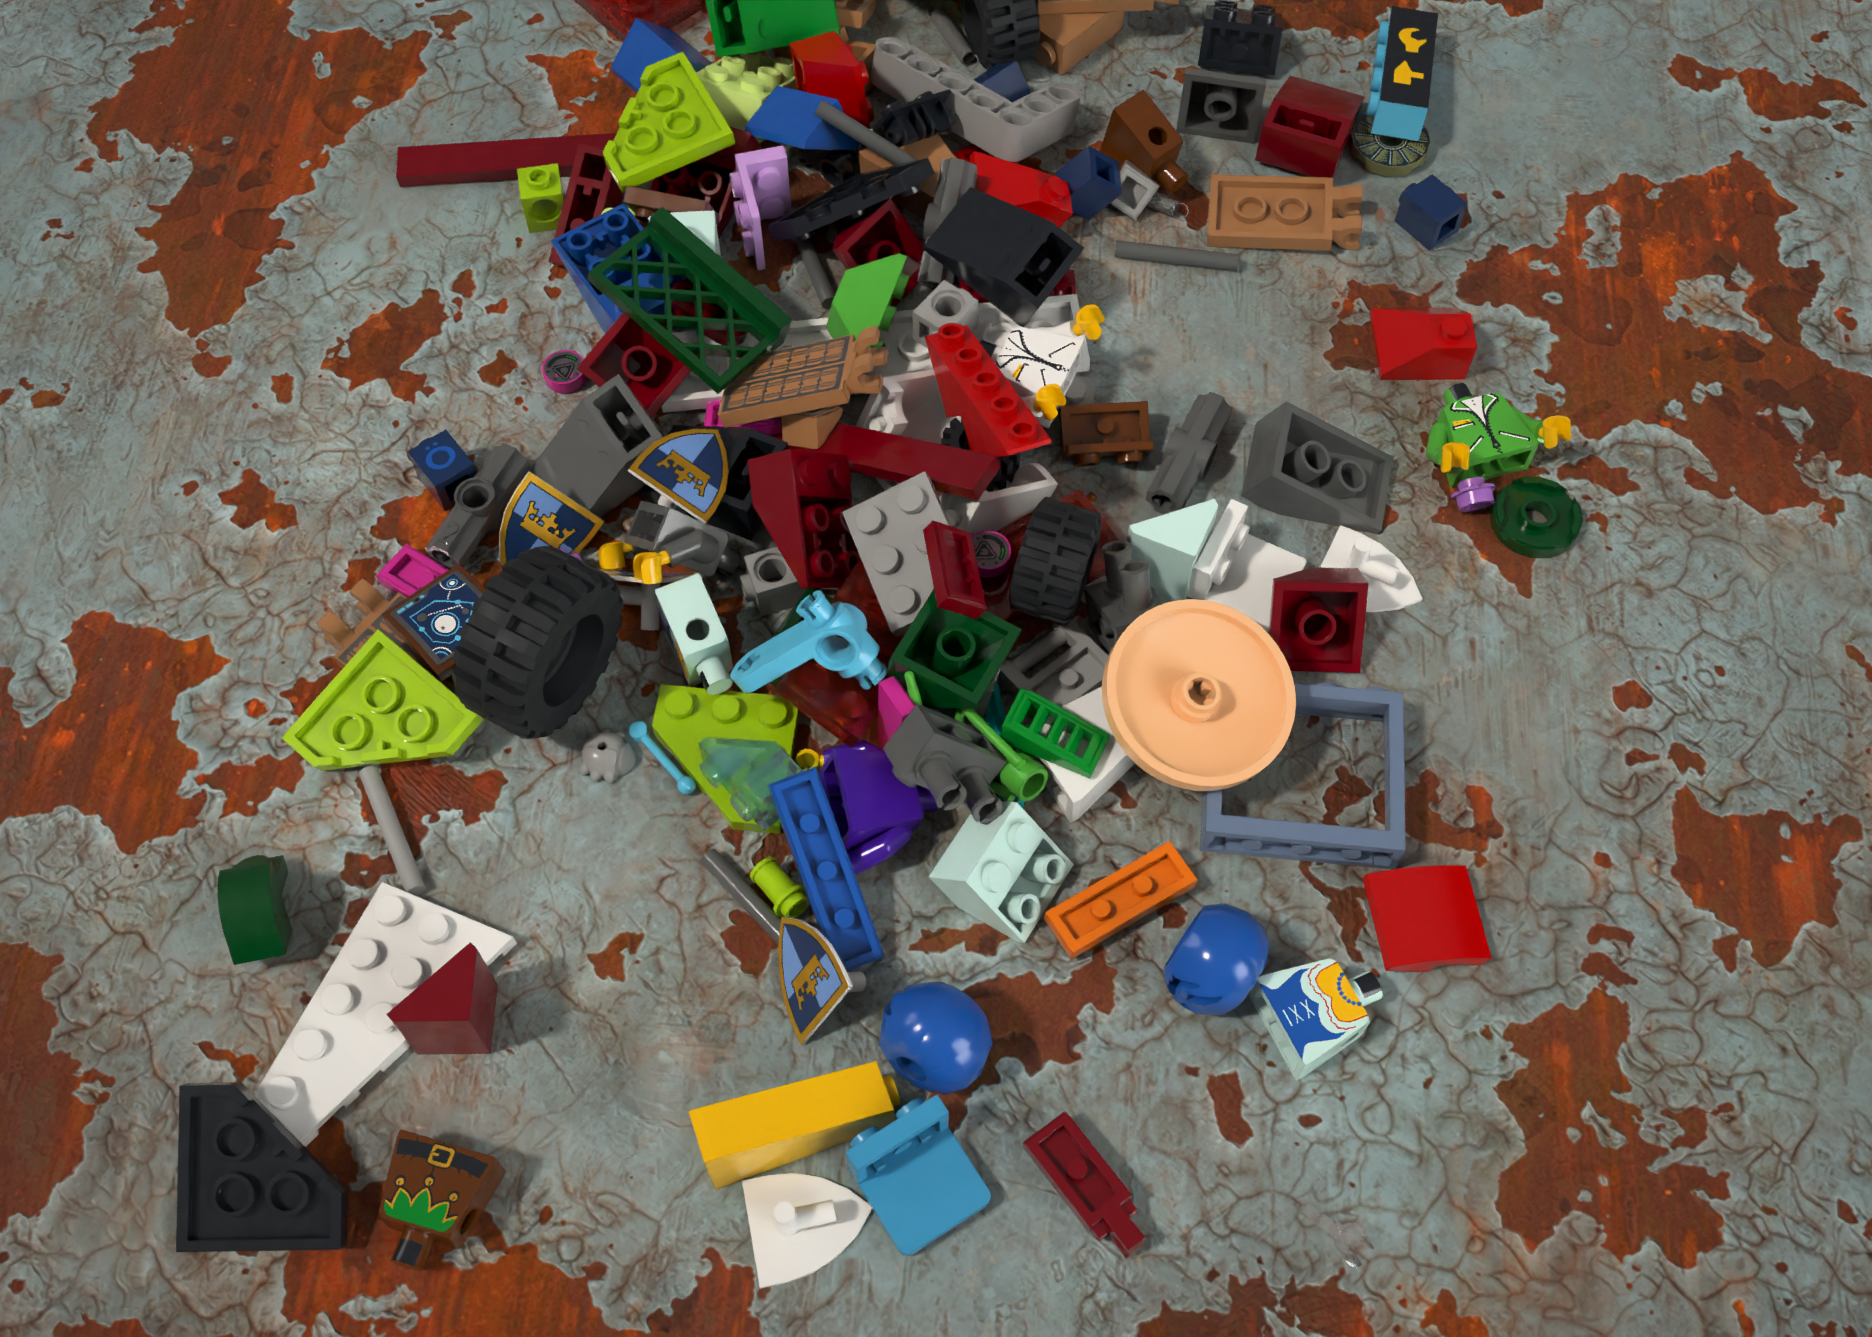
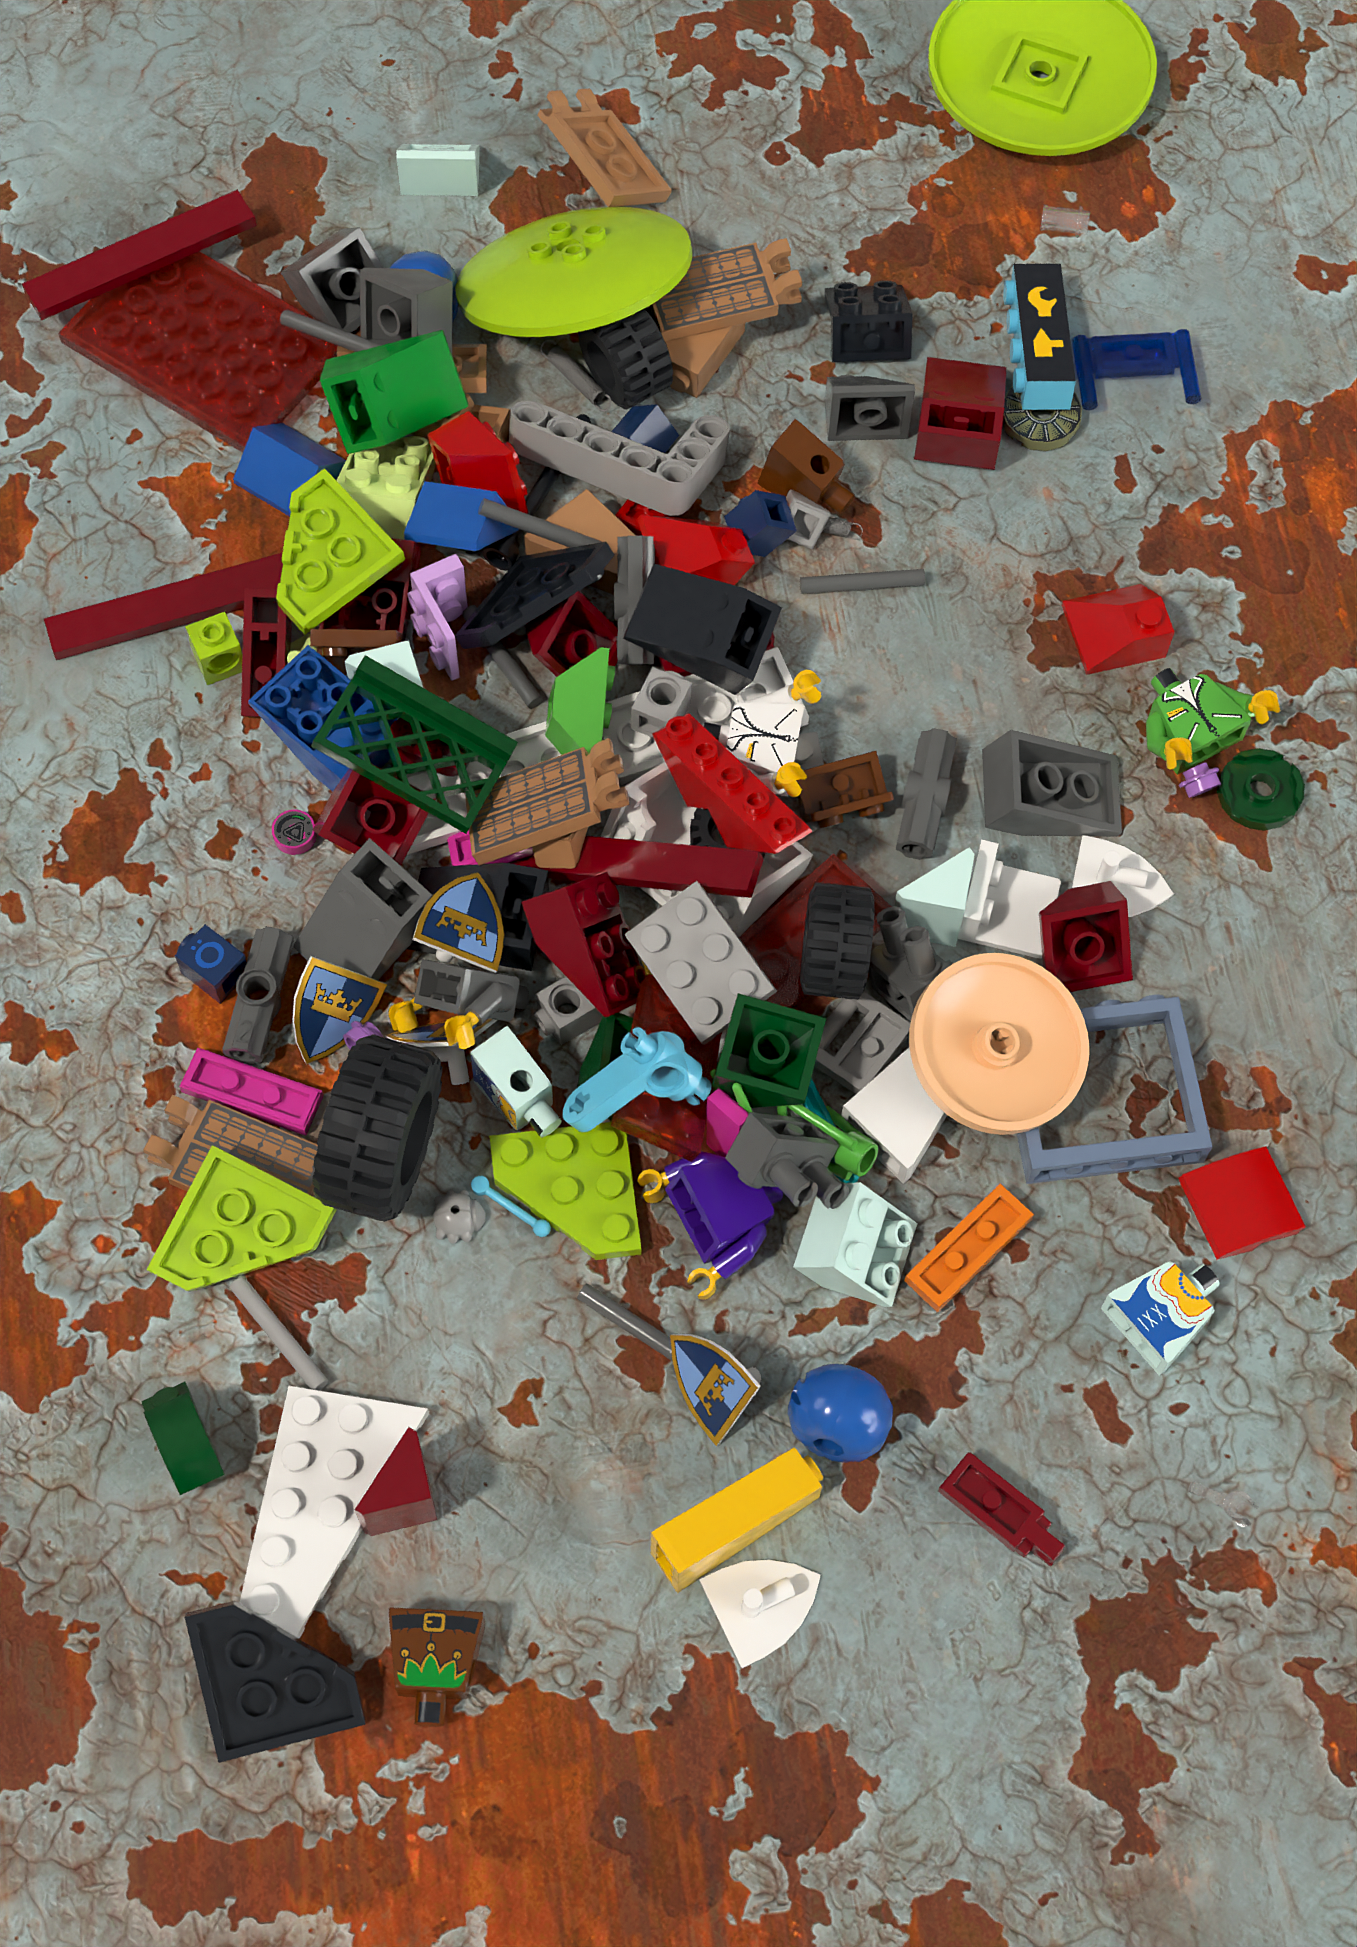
camera: 15 degrees left, 5 degrees up
slope [381,564,486,682] -> none
clear light blue slope [699,737,803,831] -> none
lime pin [750,857,810,919] -> none
blue tile [767,767,885,972] -> none
dark azure bracket [845,1094,991,1256] -> none
black hinge [855,89,956,157] -> none
dark red plate [923,520,987,619] -> none
tile [972,530,1011,578] -> none
green slope [1001,688,1110,779] -> none
blue piece [1163,903,1269,1015] -> none
medium nougat tile [1207,175,1362,251] -> none
dark blue brick [1395,174,1468,250] -> none
none -> clear blue plate [1071,329,1202,410]

